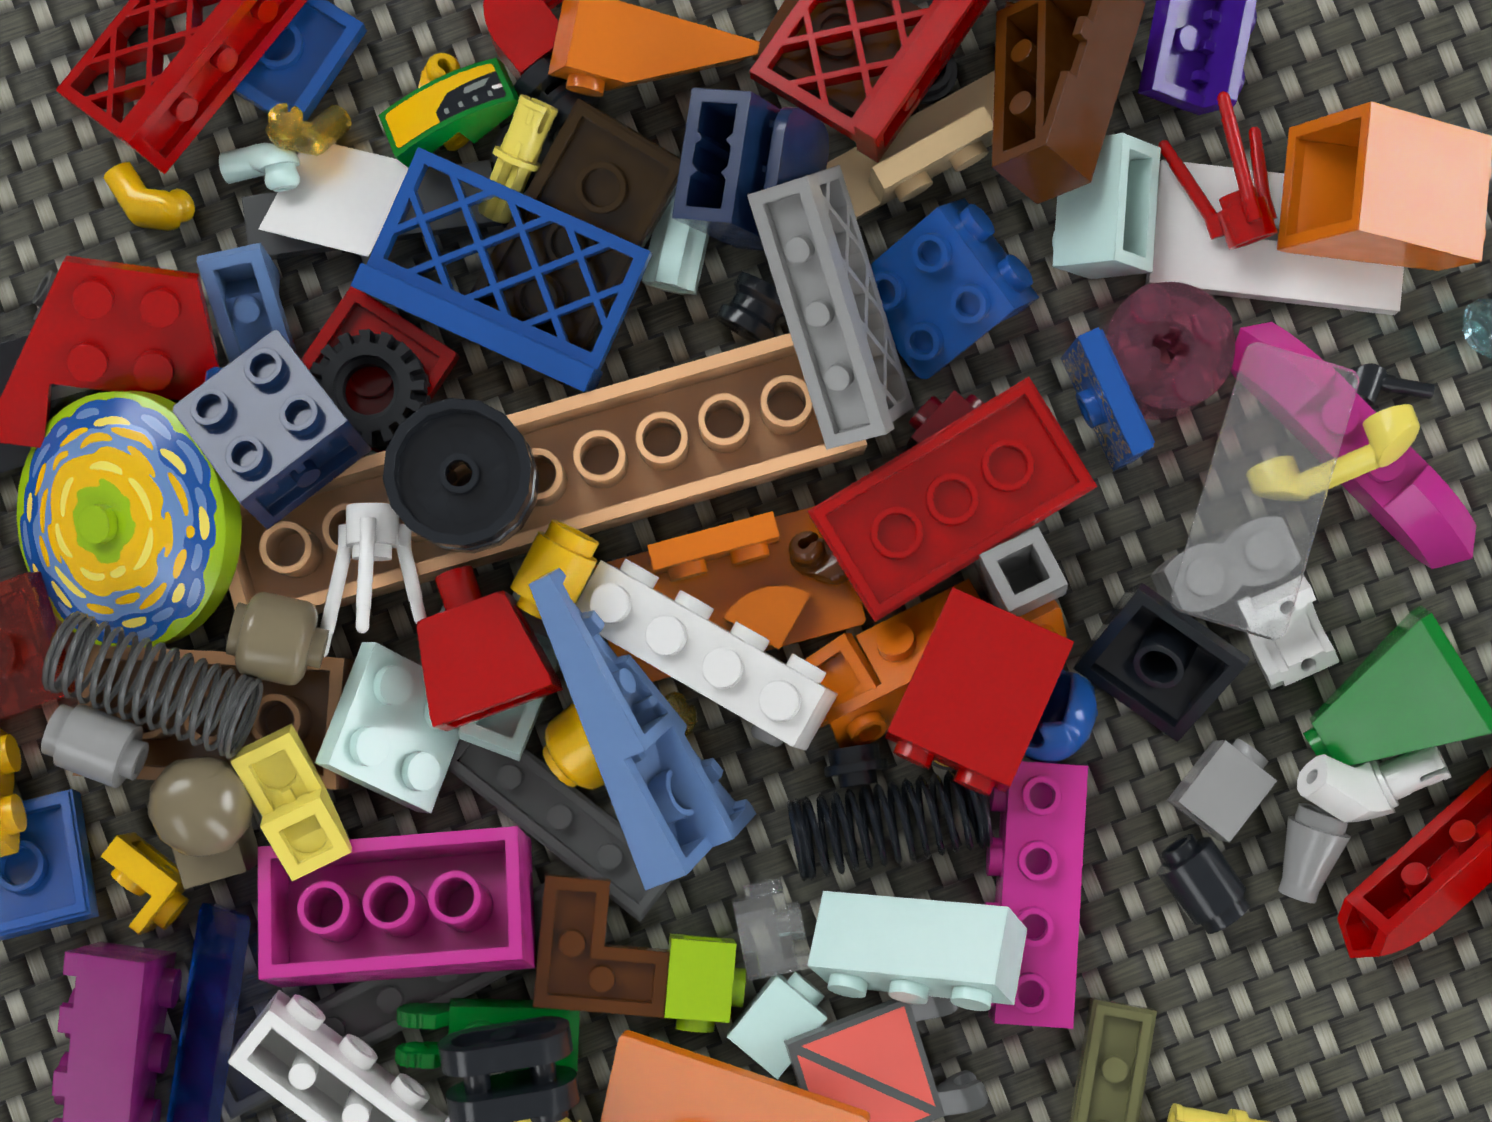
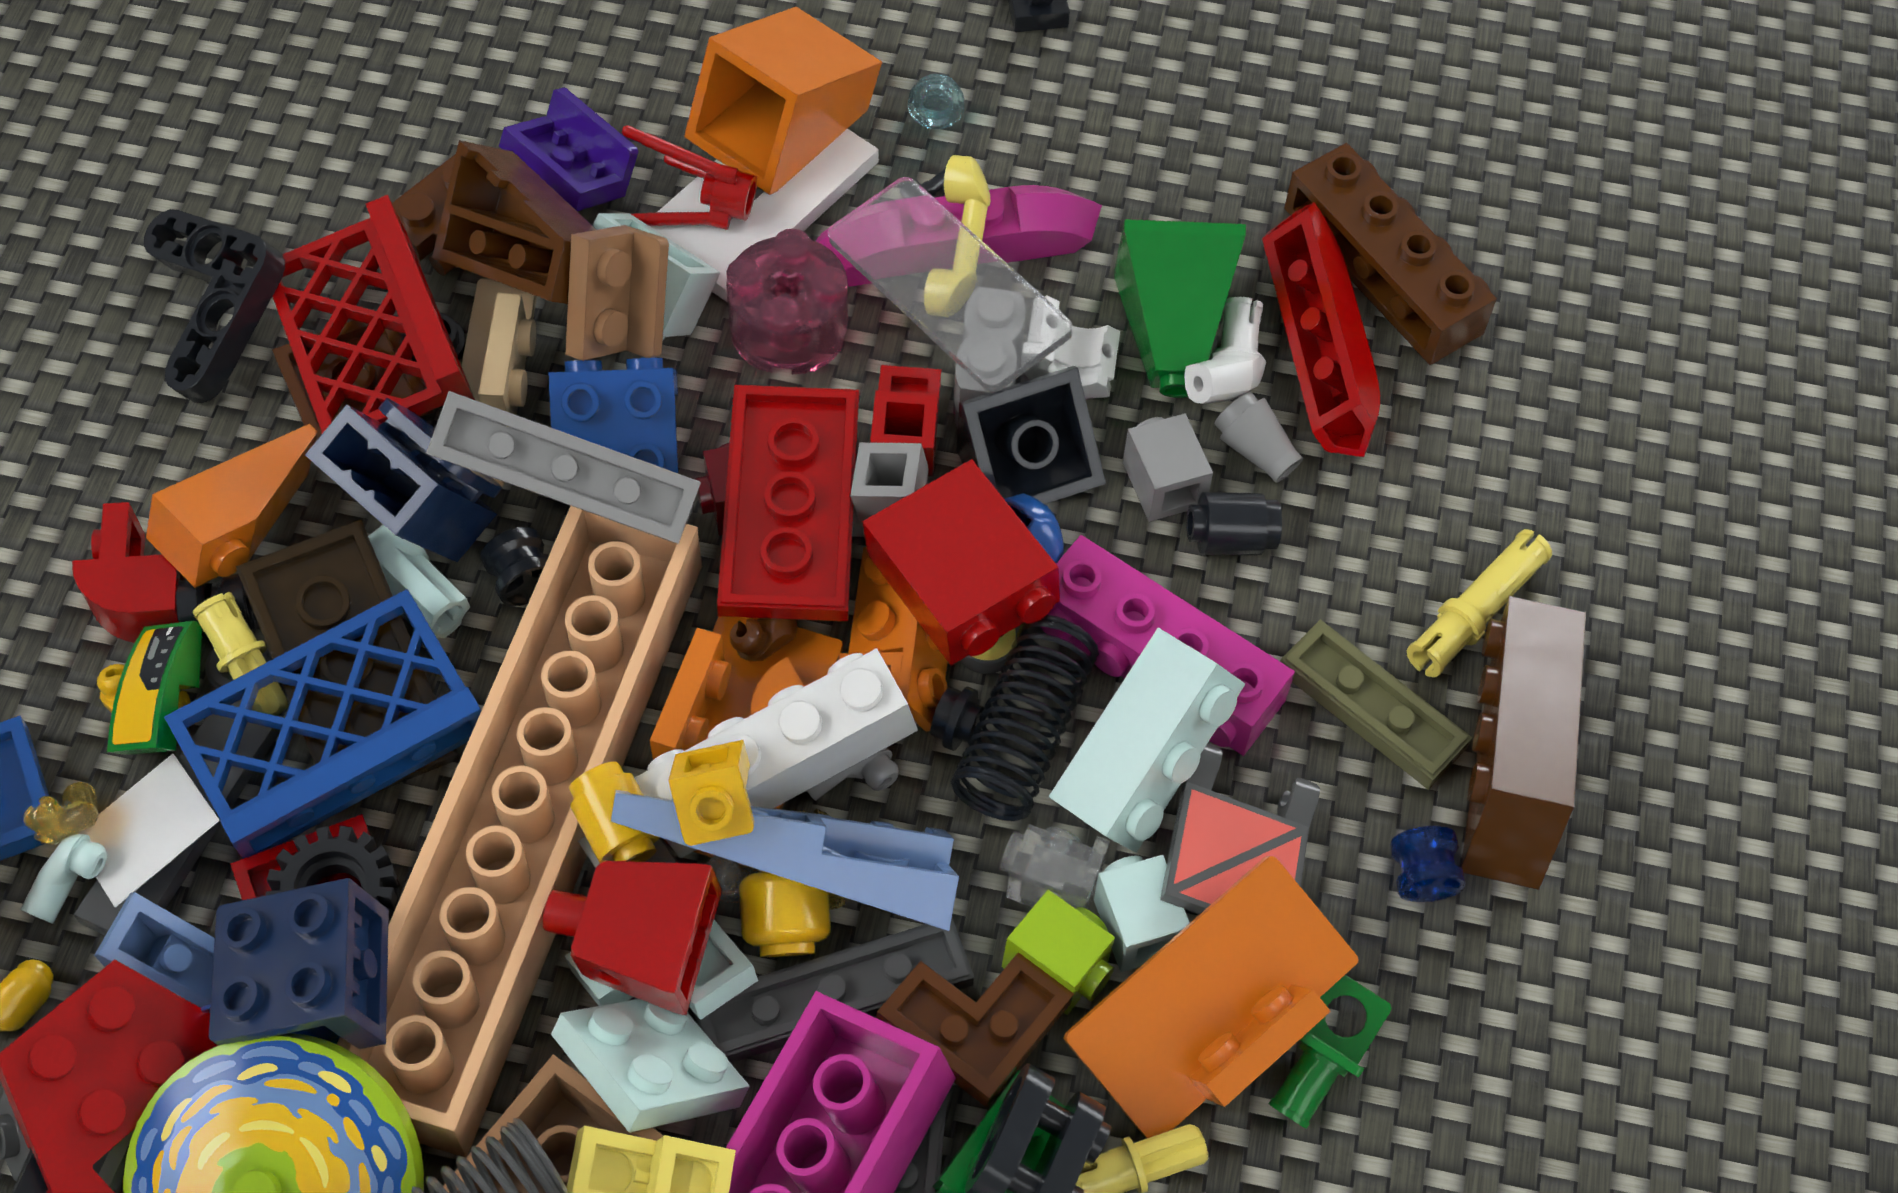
camera: 60 degrees left, 25 degrees down
dark tan head [226,592,329,685] -> none
white plant [320,502,427,657] -> none
black wheel [383,398,539,553] -> none
blue plate [1061,327,1155,471] -> none
none -> medium nougat bracket [565,225,669,361]
none -> yellow bracket [668,740,755,846]
none -> red brick [870,365,942,477]

